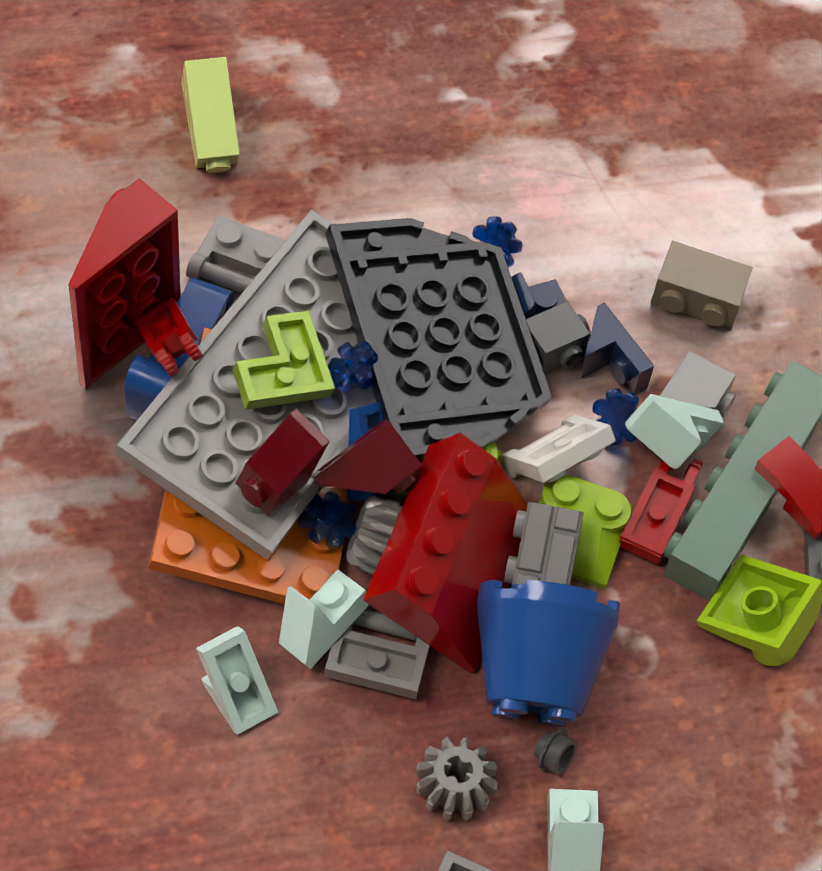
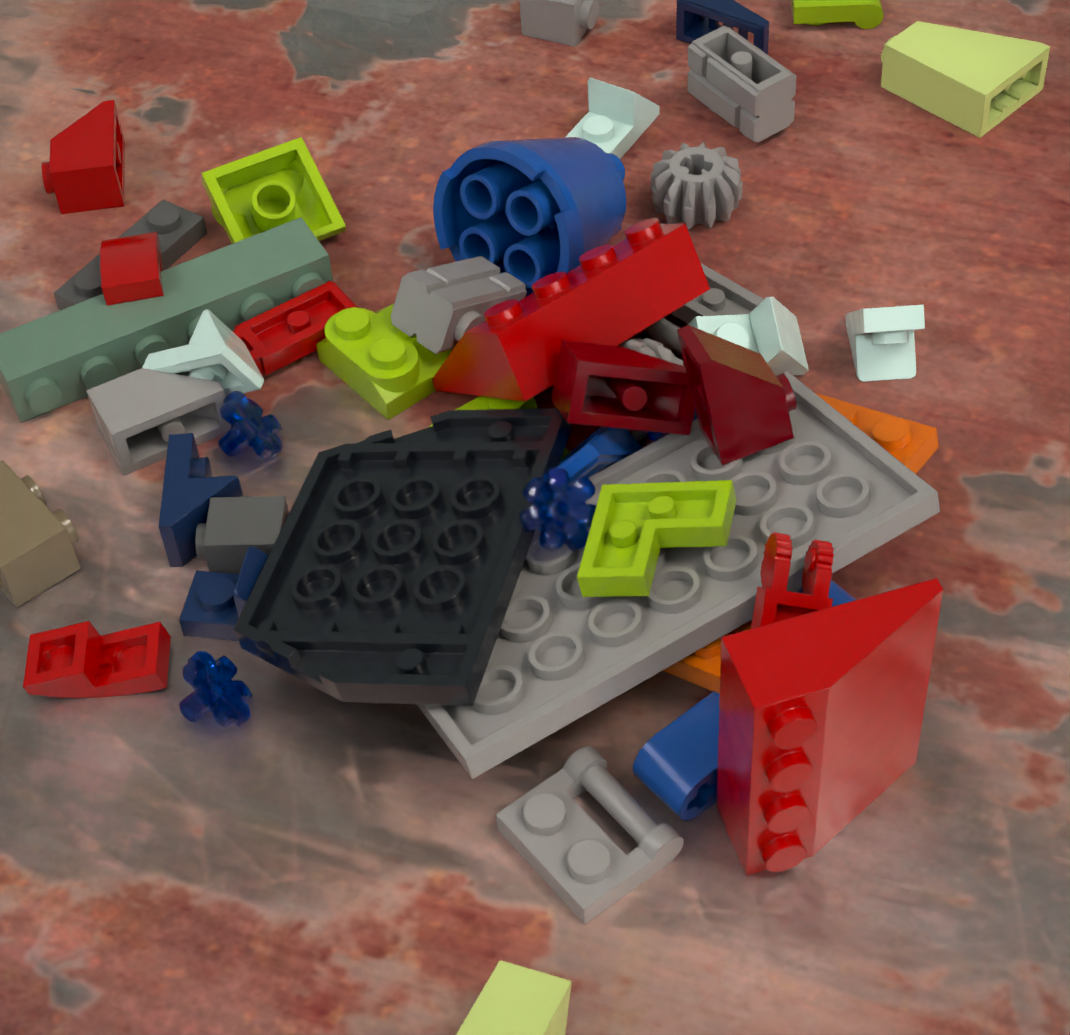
camera: 140 degrees left, 10 degrees down
white plate [501,414,616,483] -> none
none -> red slope [23,621,171,698]

